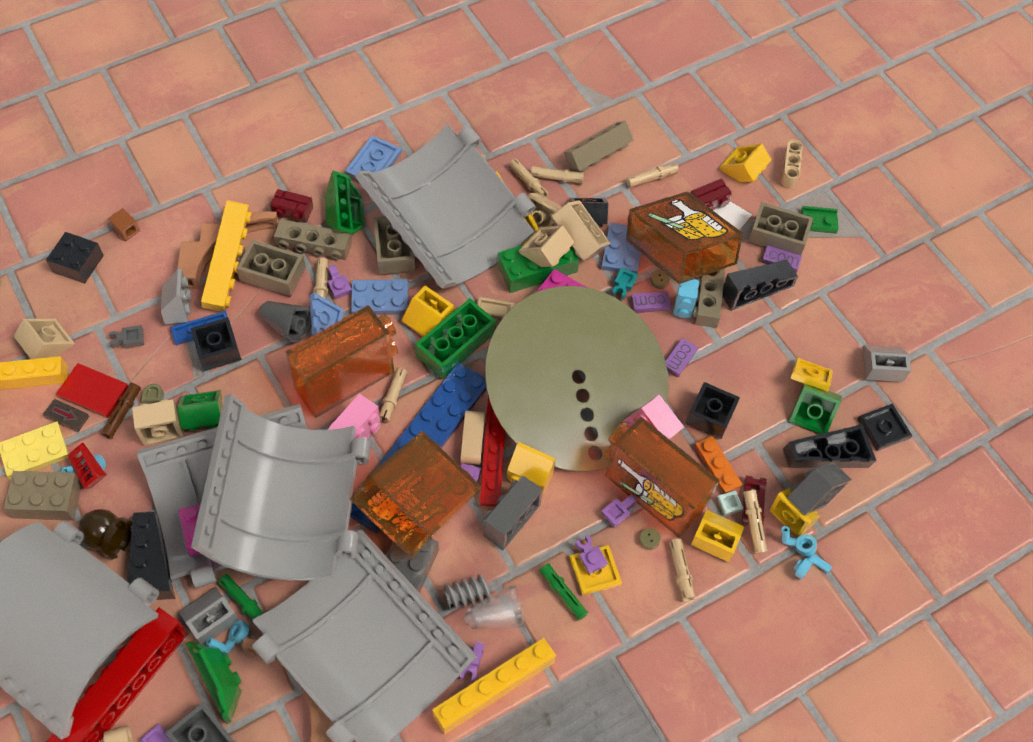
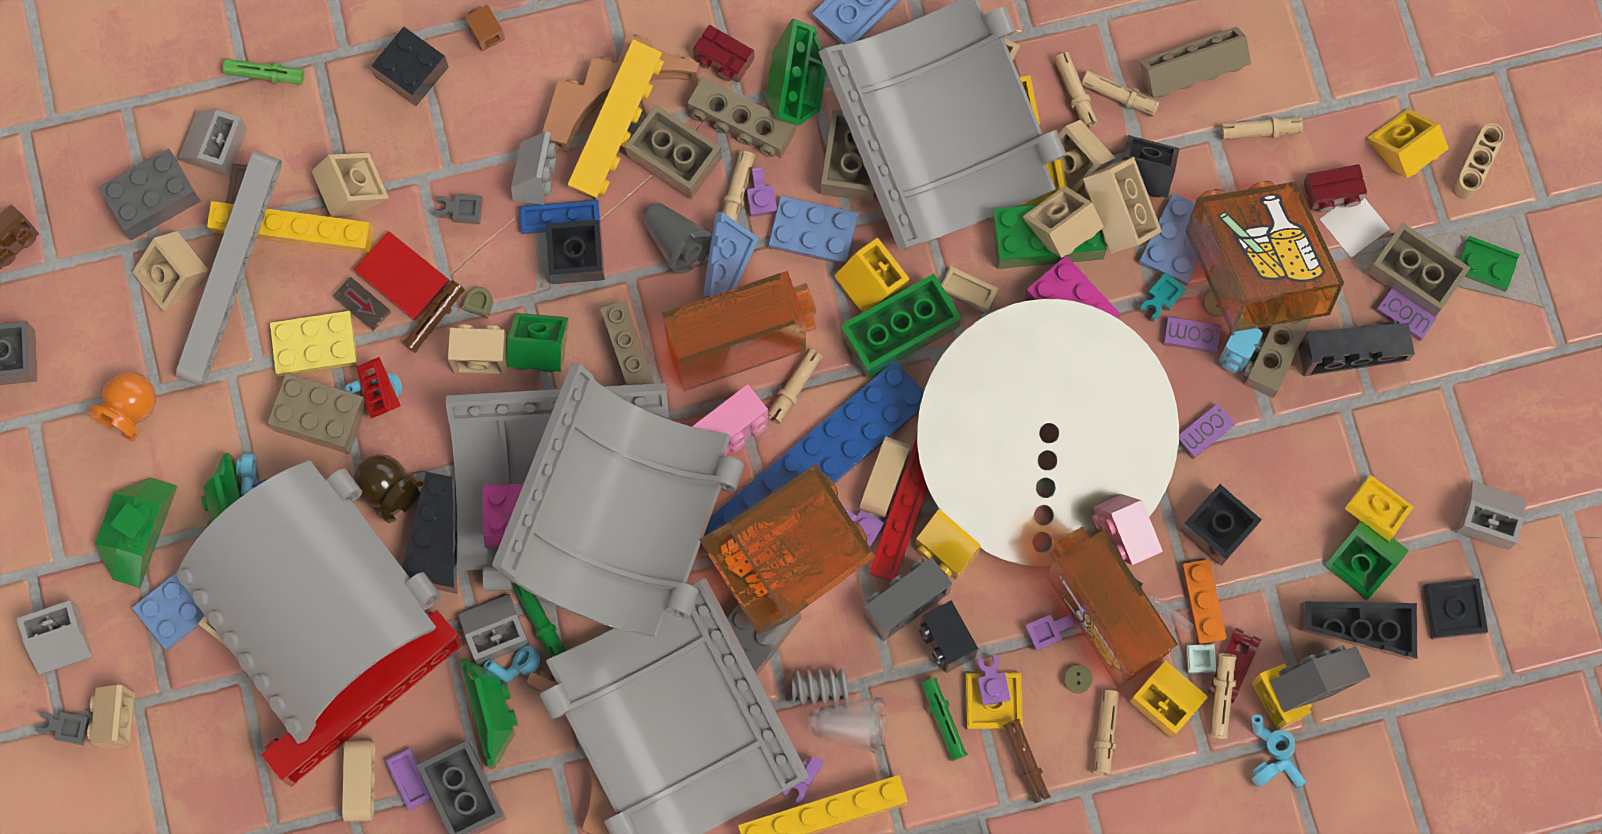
camera: 20 degrees right, 15 degrees up
none -> dark tan brick [600,300,655,385]
none -> black brick [918,600,979,673]
none -> reddish brown pin [1003,719,1051,803]

